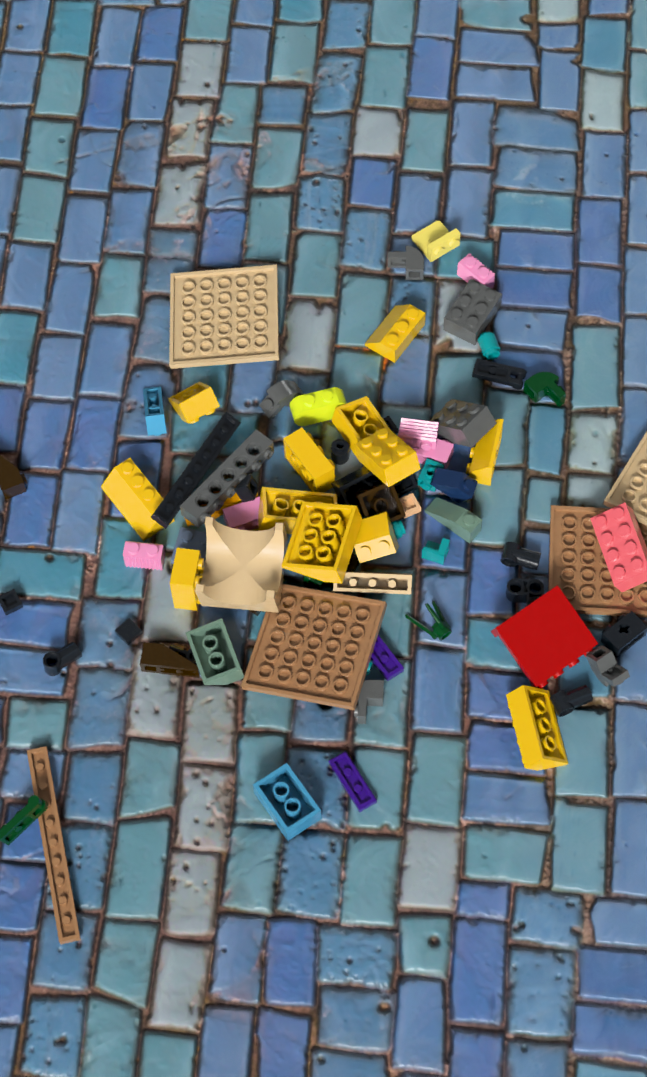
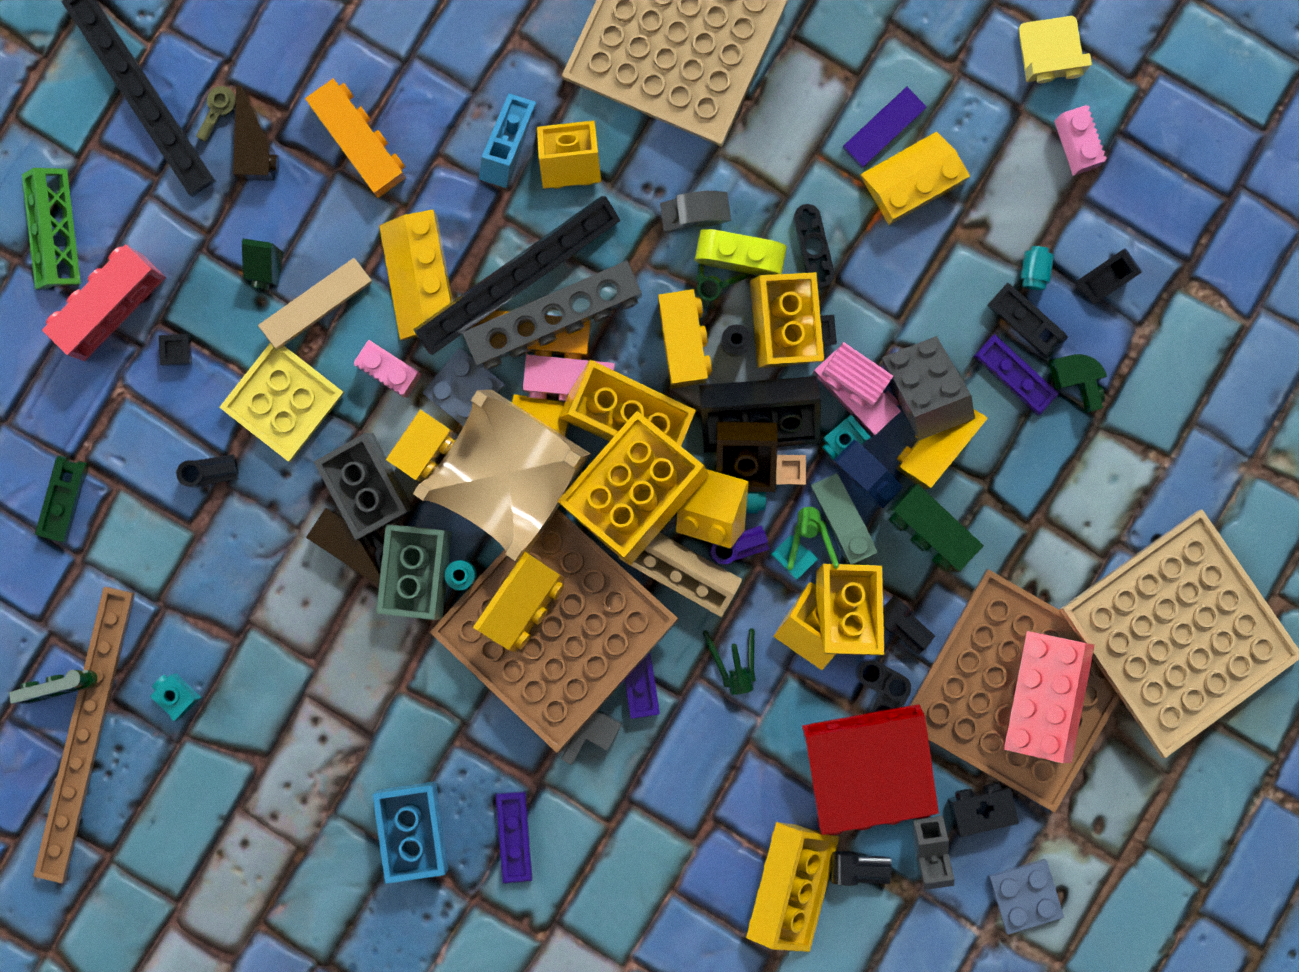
camera: 25 degrees right, 25 degrees up
black tile [115,618,143,645] -> none
black slope [234,473,259,502] -> none
yellow brick [355,427,421,487] -> none
dark grey brick [388,246,424,280] -> none
dark grey brick [443,279,502,345] -> none
none -> teal brick [150,673,202,721]
none -> light yellow plate [219,343,345,462]
none -> dark green slope [242,238,284,290]
none -> tan tile [258,258,372,351]
none -> light orange brick [305,78,406,198]
none -> dark grey slope [314,433,415,540]
none -> teal brick [445,560,477,590]
none -> yellow slope [473,552,565,652]
none -> dark green plant [696,264,749,310]
none -> dark purple piece [709,525,769,564]
none -> yellow slope [773,582,836,670]
none -> bright green plant [787,507,839,570]
none -> black beam [793,204,835,289]
none -> yellow slope [816,564,884,655]
none -> dark purple tile [842,86,927,168]
none -> dark green brick [886,484,984,572]
none -> dark purple tile [973,334,1059,416]
none -> black slope [1077,248,1142,305]

